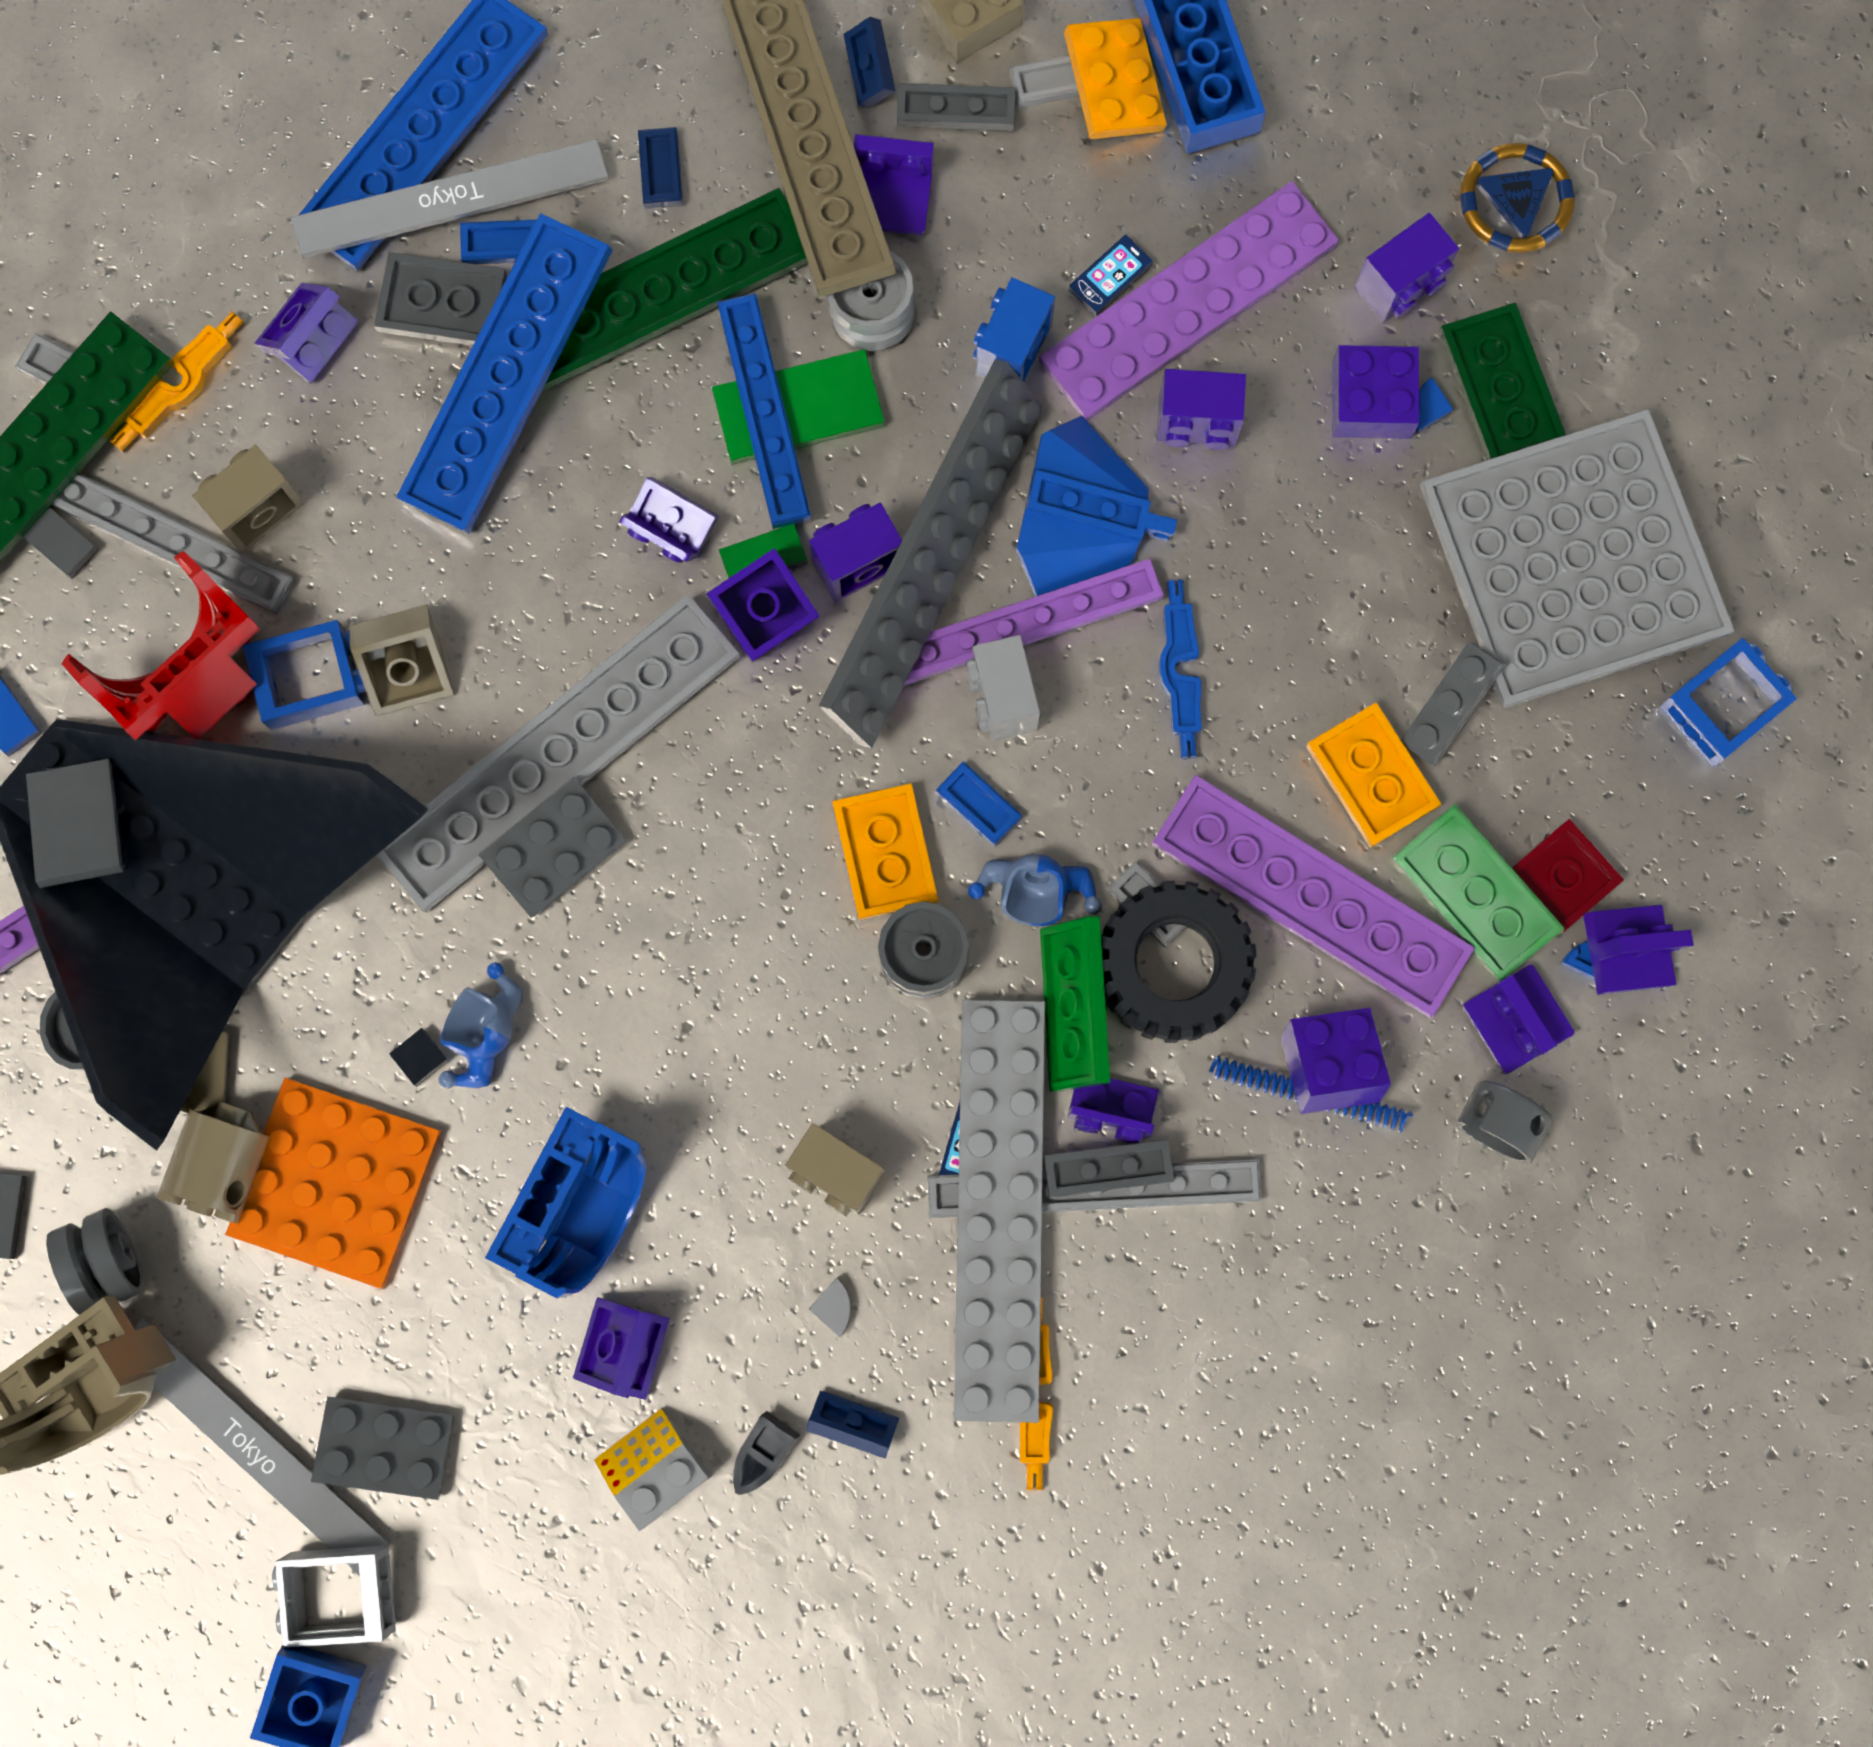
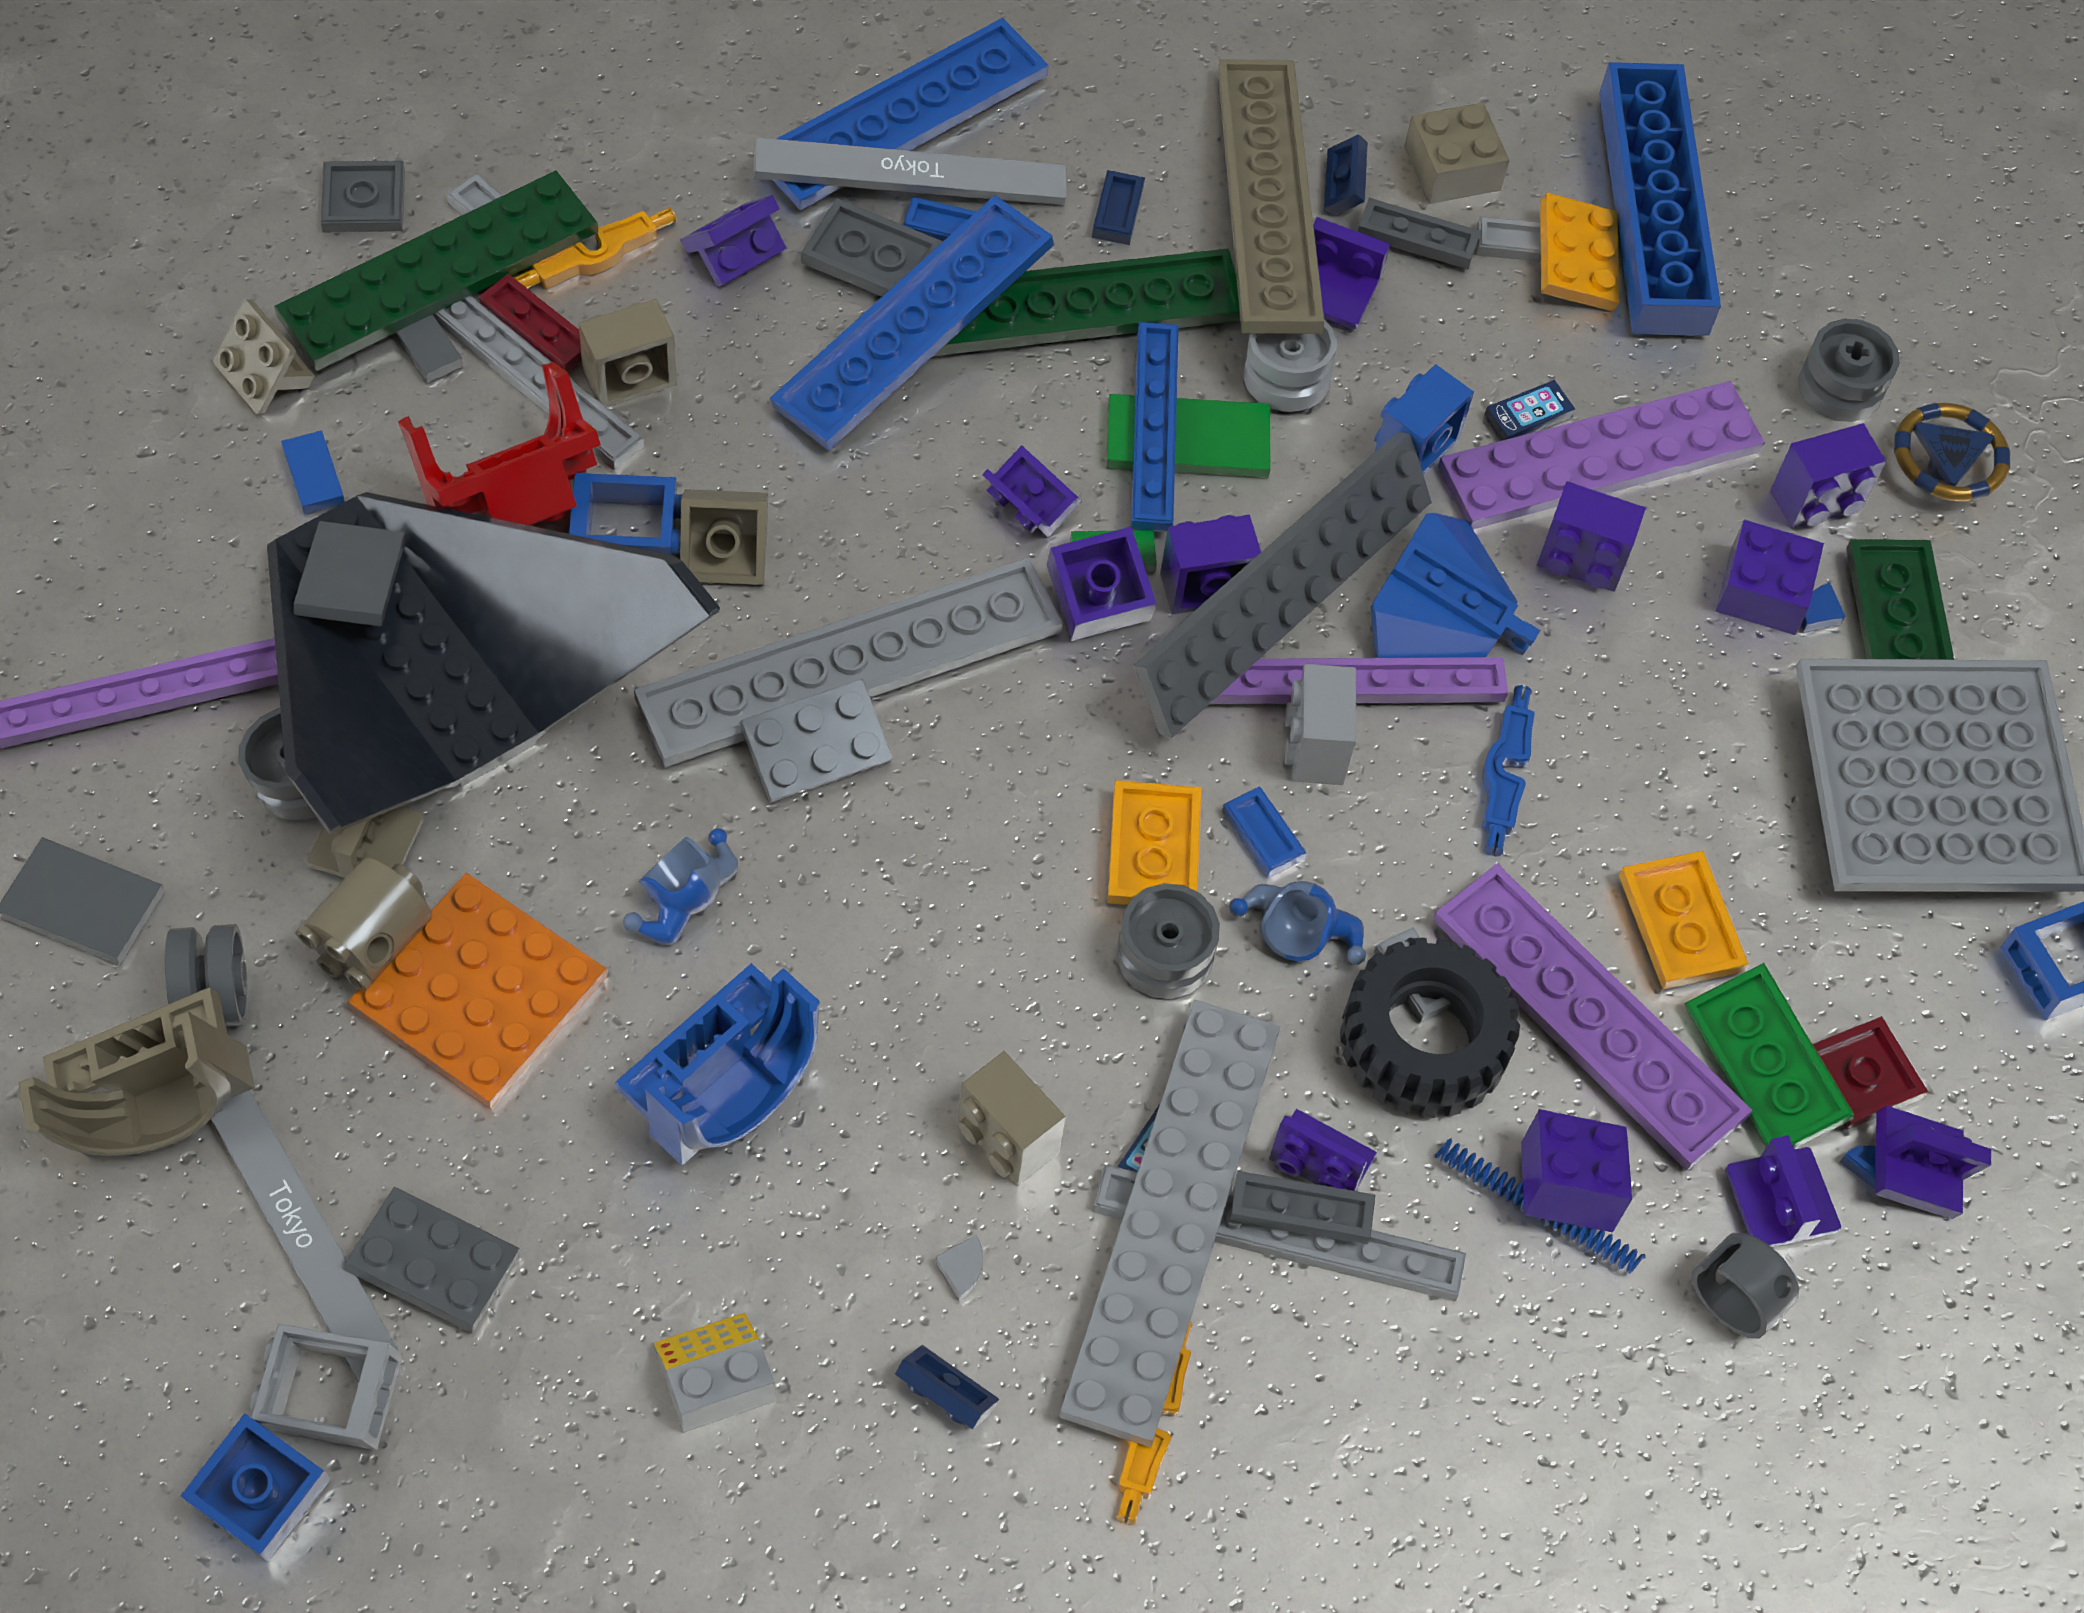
camera: 10 degrees right, 20 degrees down
black tile [389,1028,449,1087] -> none
dark purple bracket [573,1297,670,1400] -> none
black plate [733,1411,800,1495] -> none
green tile [1040,916,1110,1092] -> none
dark grey plate [1401,641,1505,766] -> none
none -> dark red plate [479,273,582,372]
none -> dark grey wheel [1798,318,1900,422]

